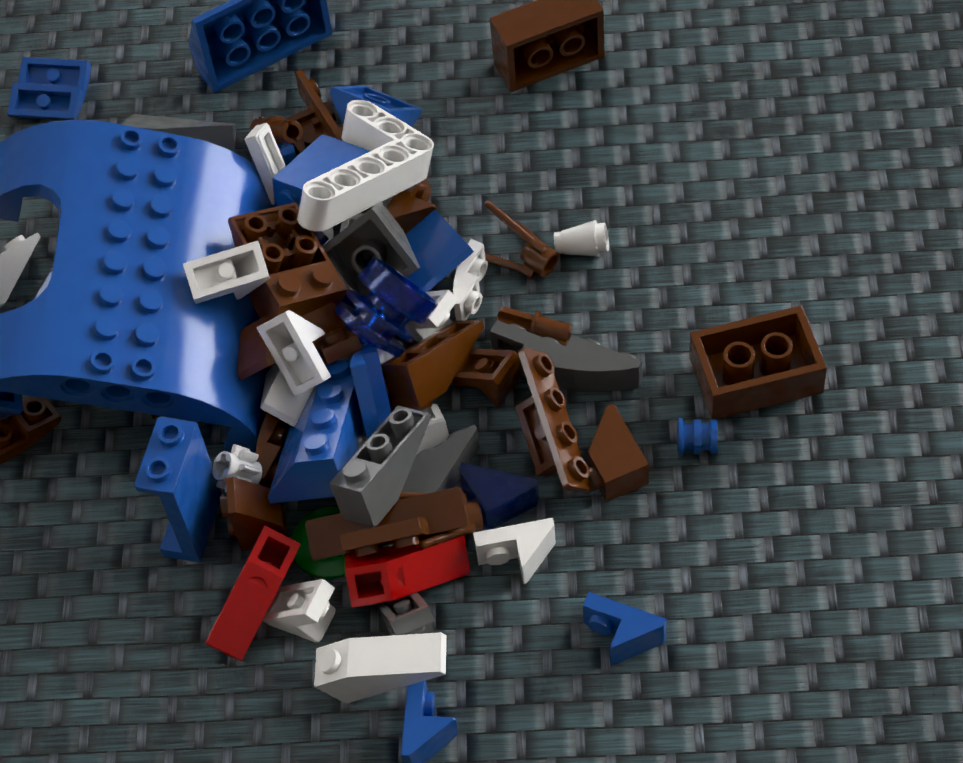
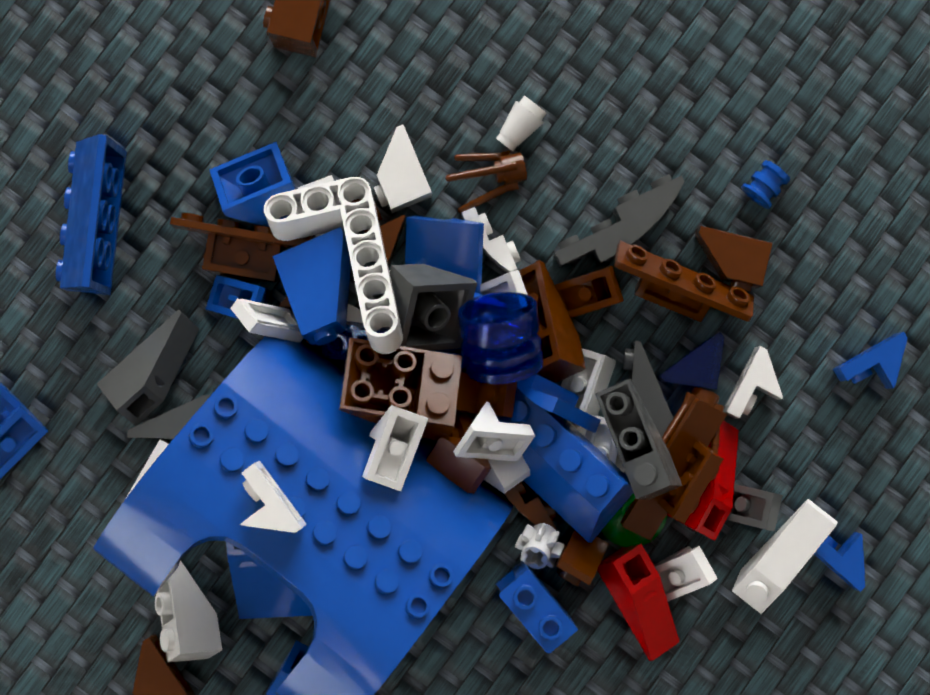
camera: 60 degrees left, 30 degrees up
reddish brown pin [250,116,303,144] -> none
reddish brown axle [496,307,573,346] -> none
reddish brown brick [689,305,827,420] -> none
none -> white slope [240,461,307,533]
none -> white slope [374,125,432,213]

